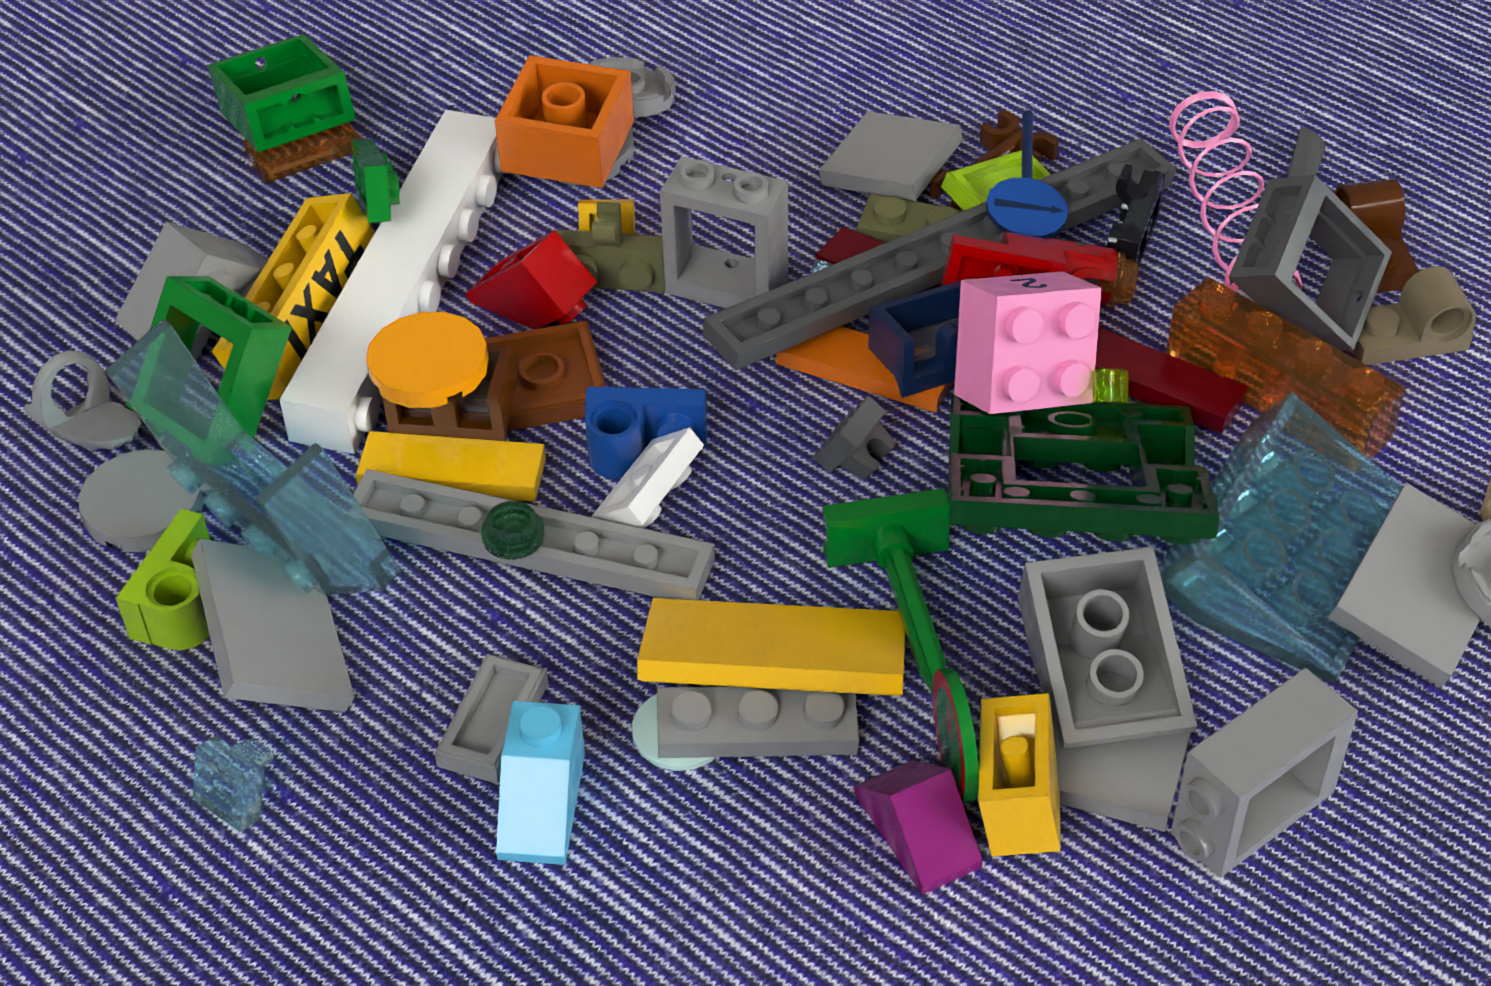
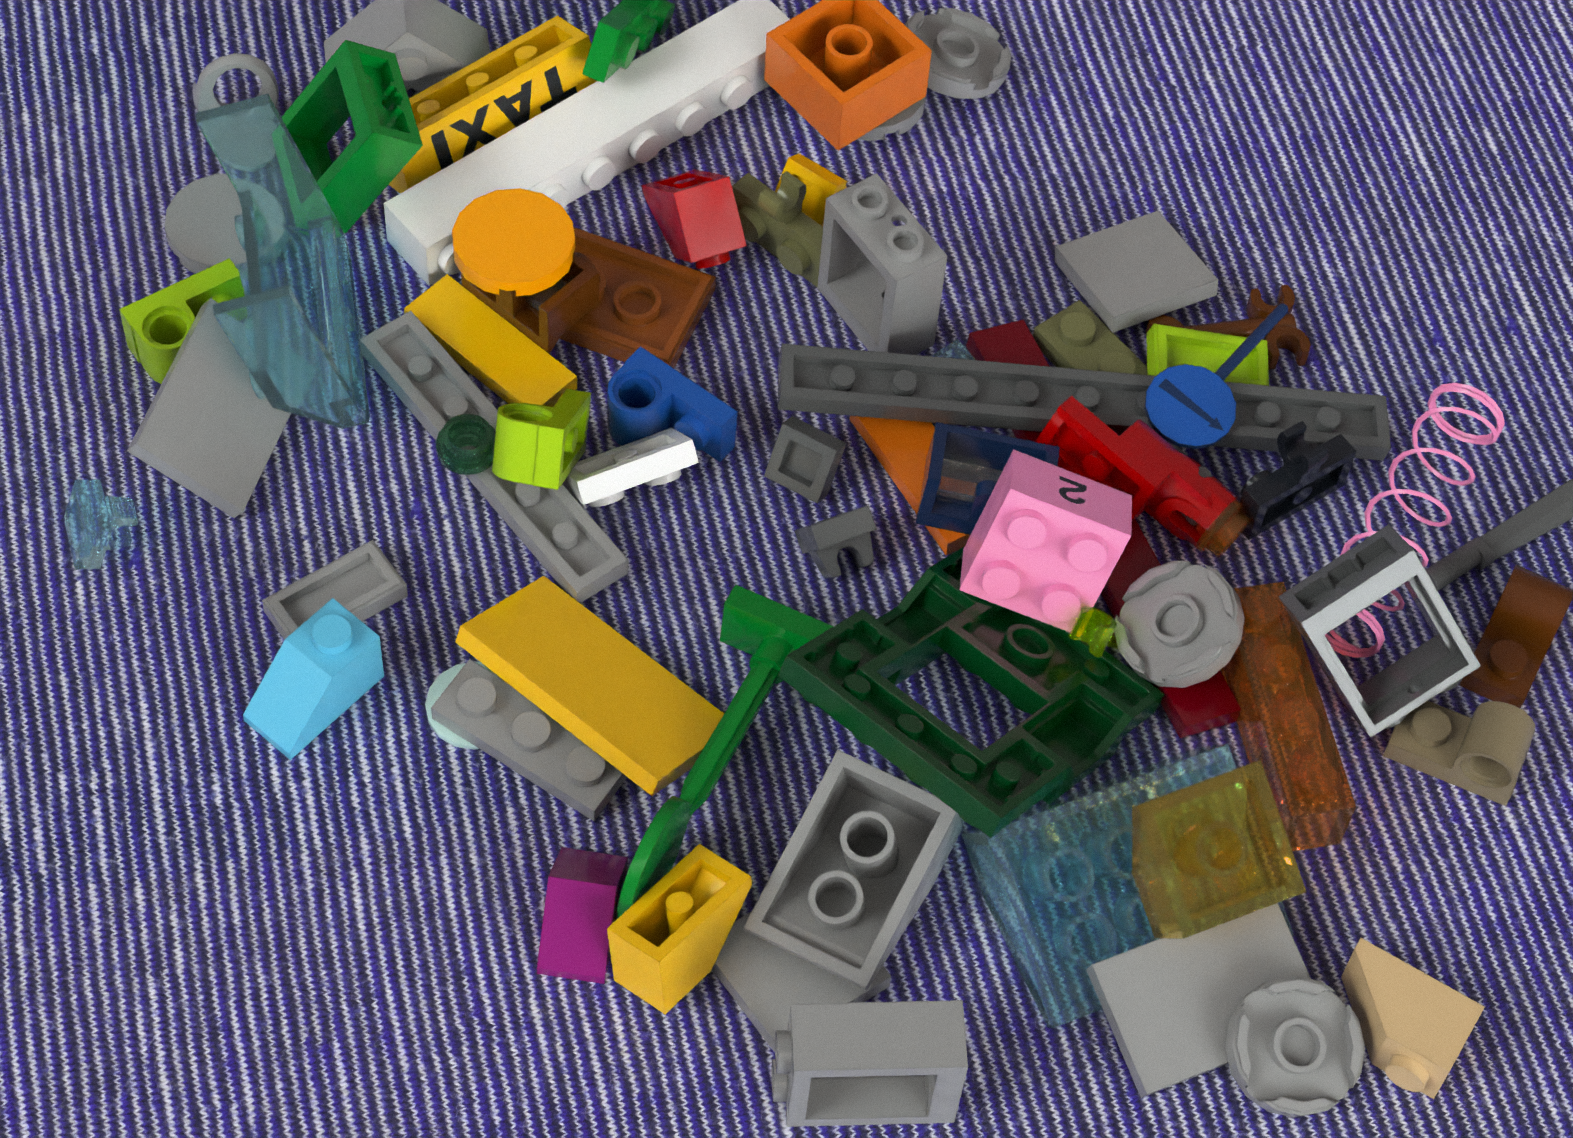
camera: 30 degrees right, 10 degrees up
none -> lime plate [492,389,591,490]
none -> dark grey tile [764,416,846,504]
none -> light grey tile [1114,561,1245,688]
none -> clear yellow slope [1132,760,1307,939]

